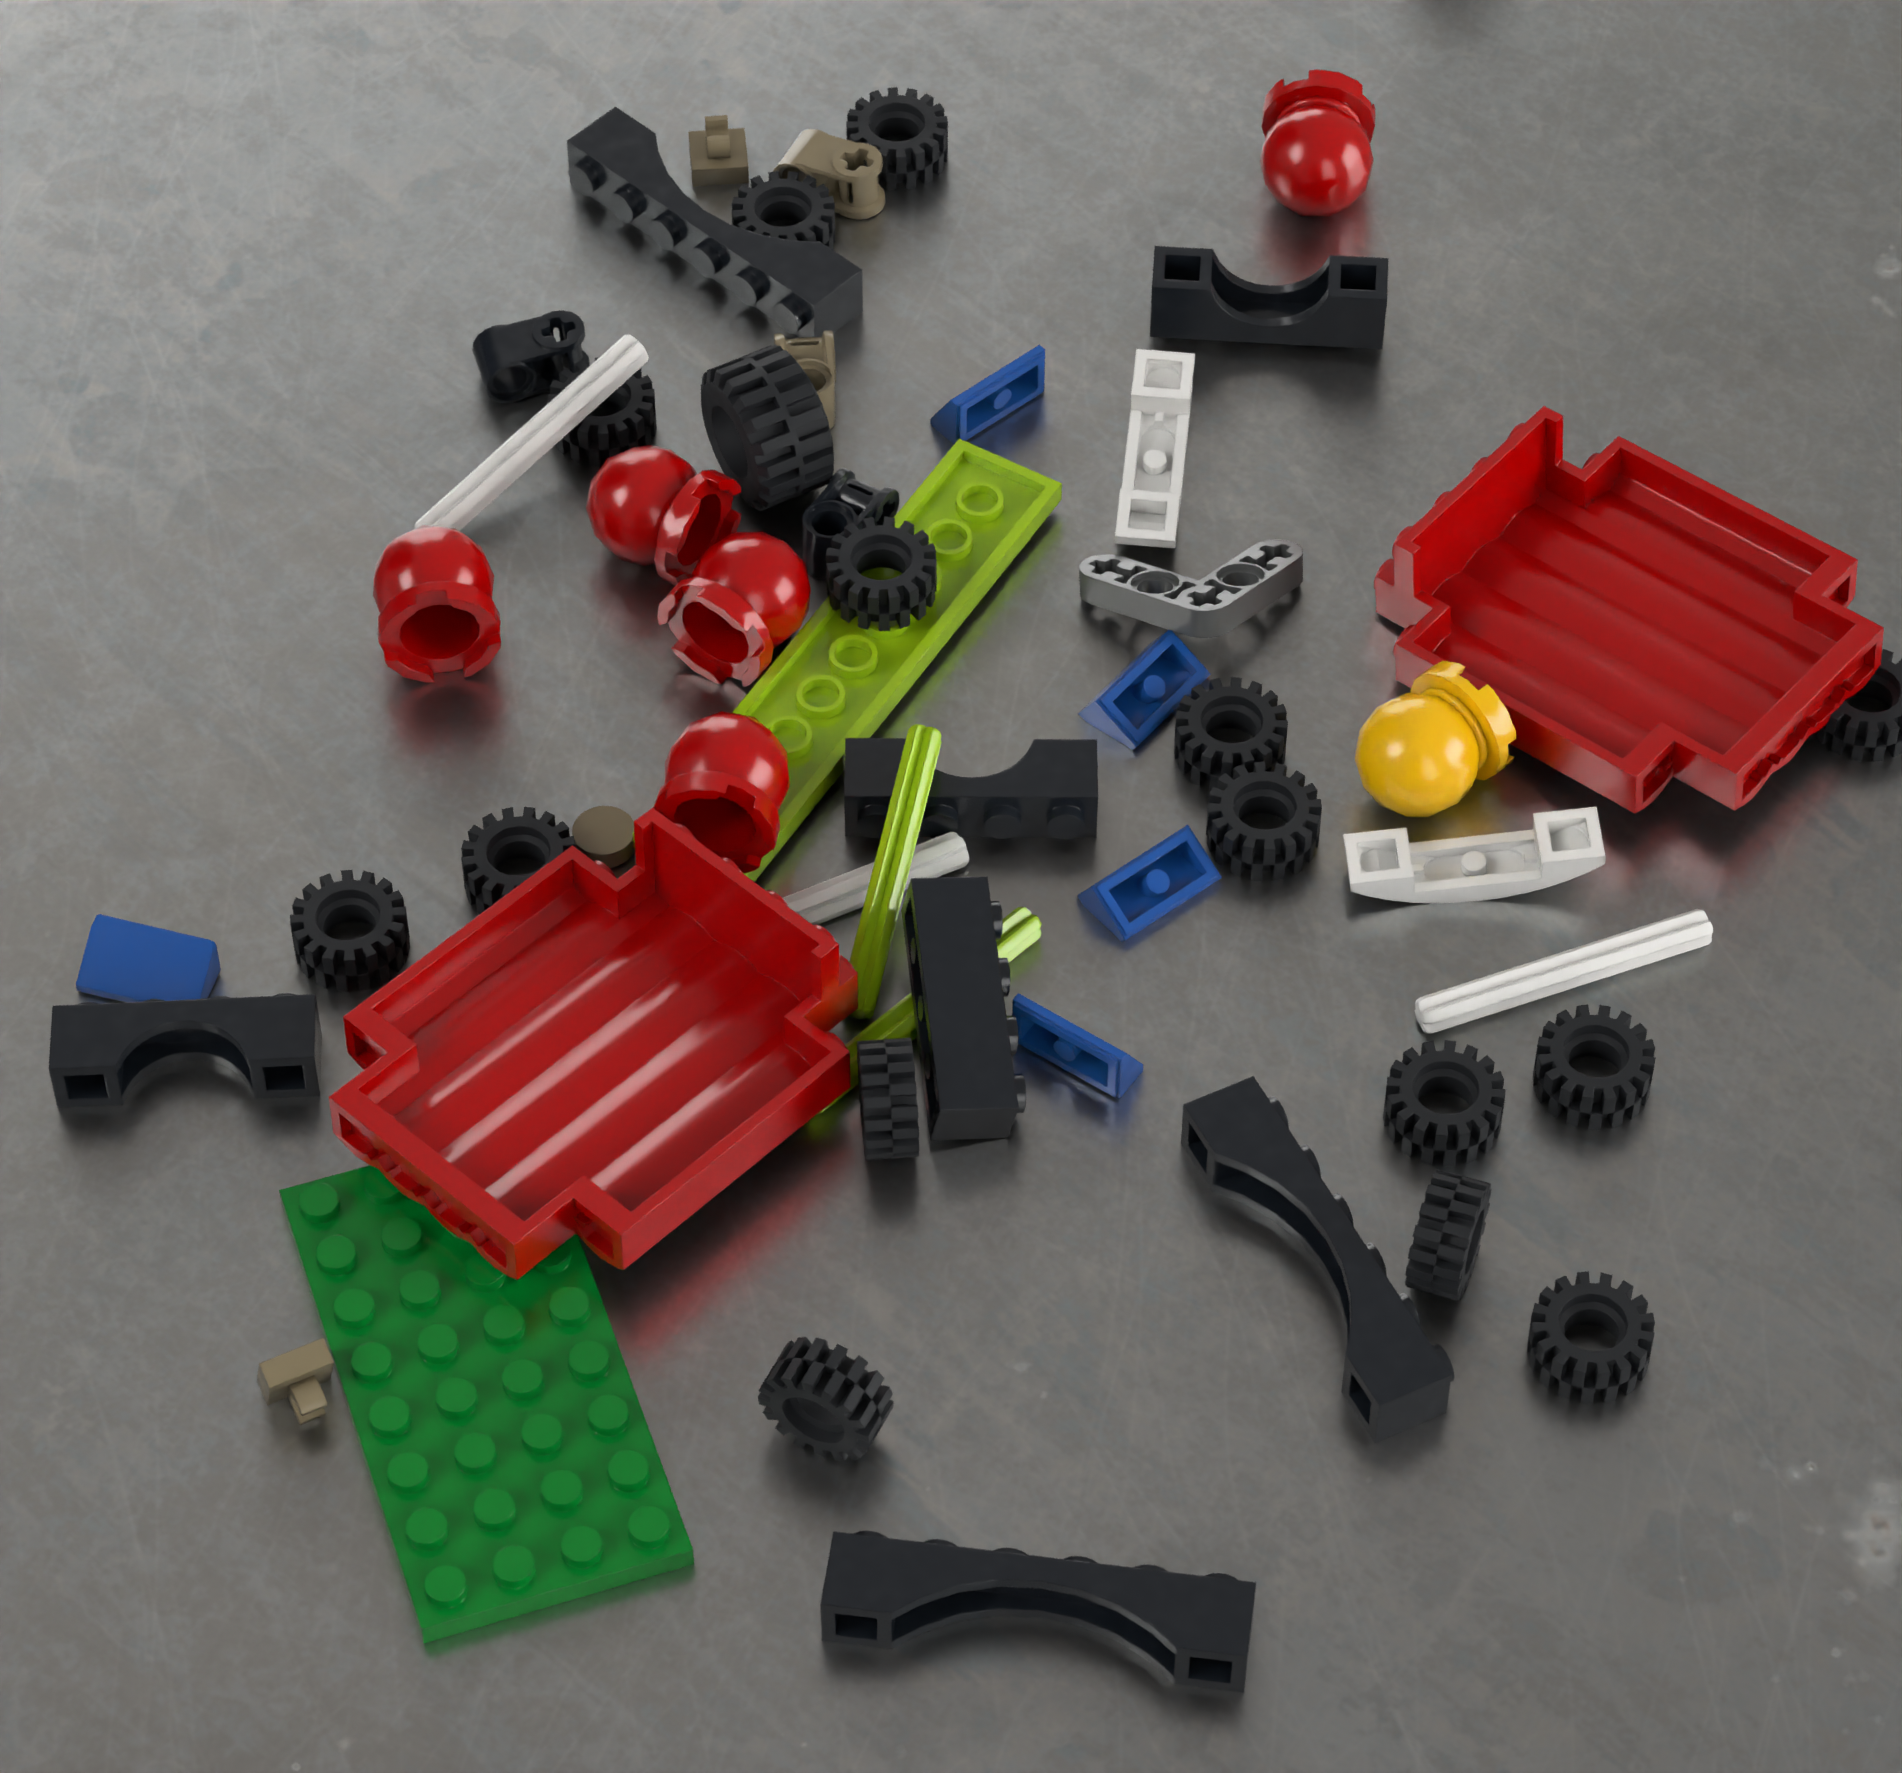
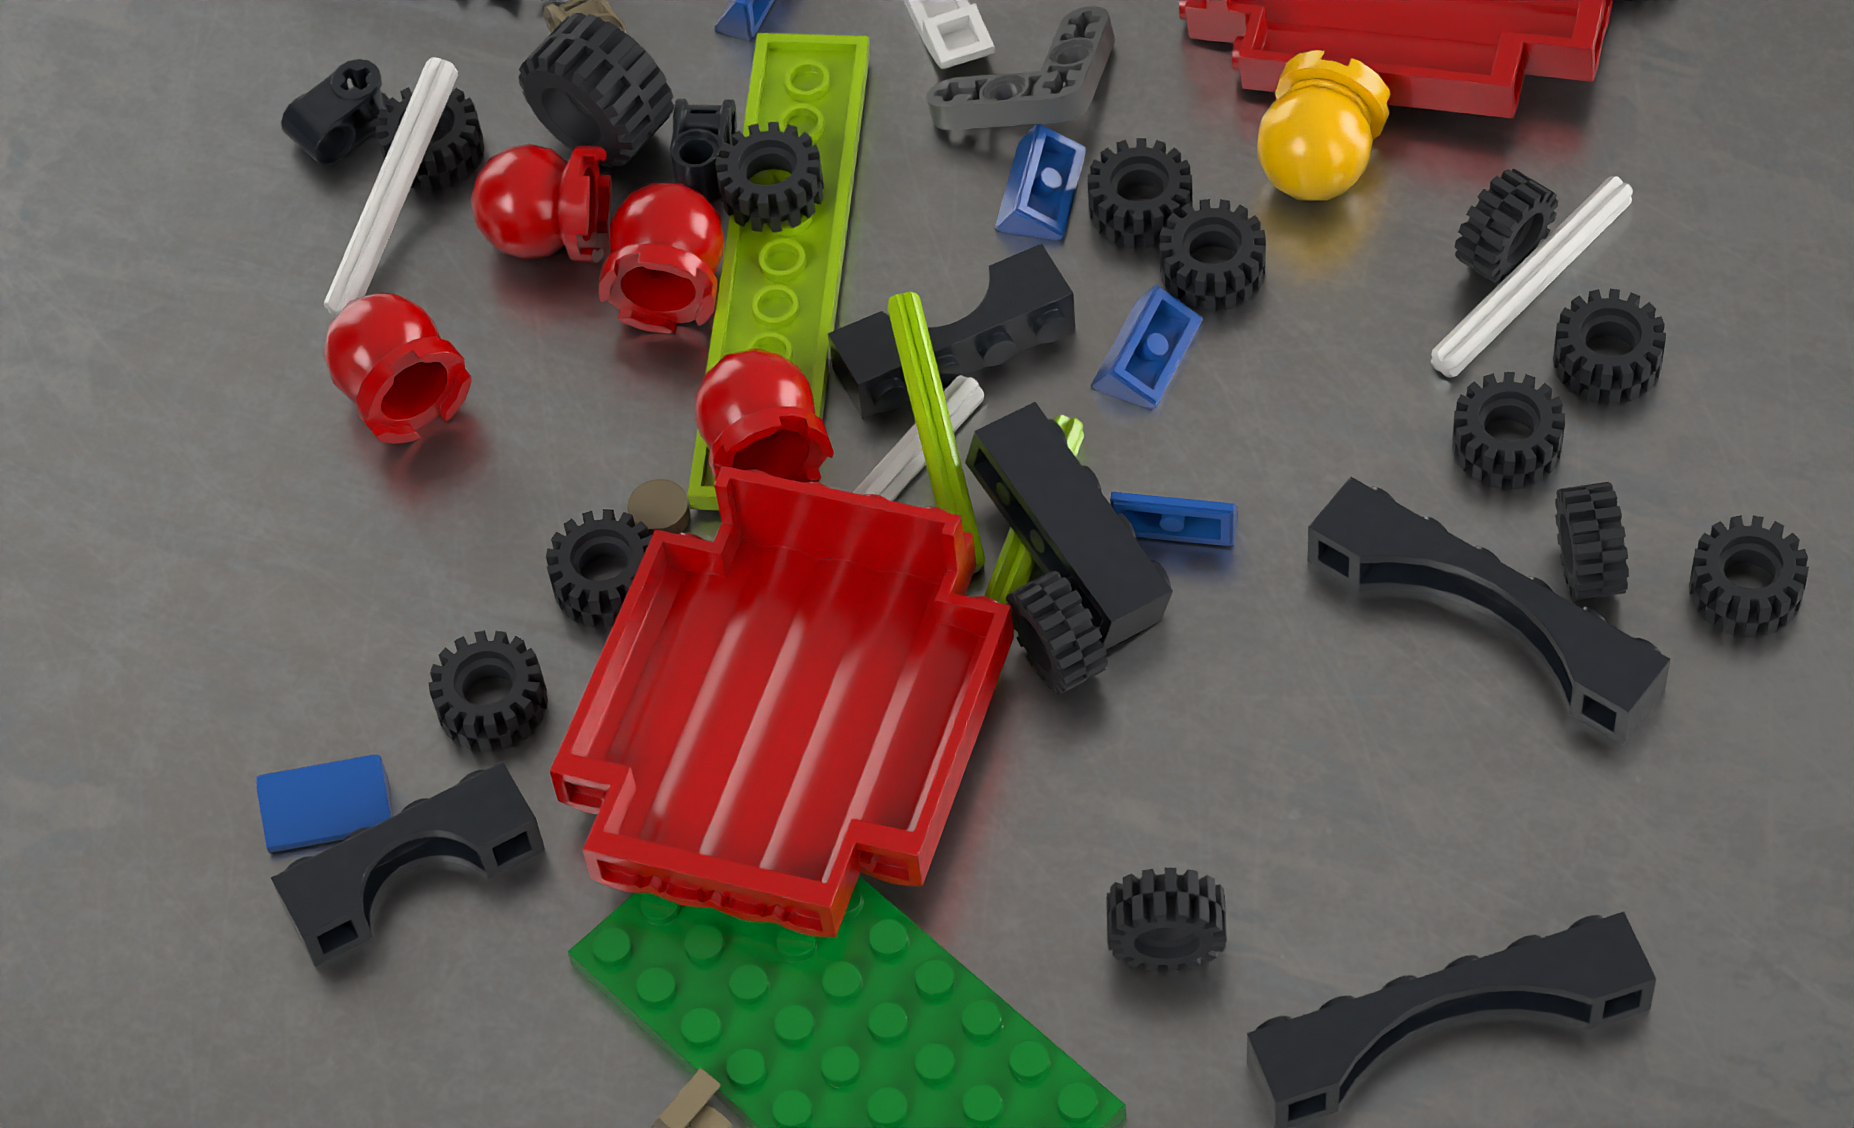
camera: 20 degrees left, 5 degrees up
white slope [1343,807,1606,904] -> none
none -> black tyre [1454,169,1558,284]

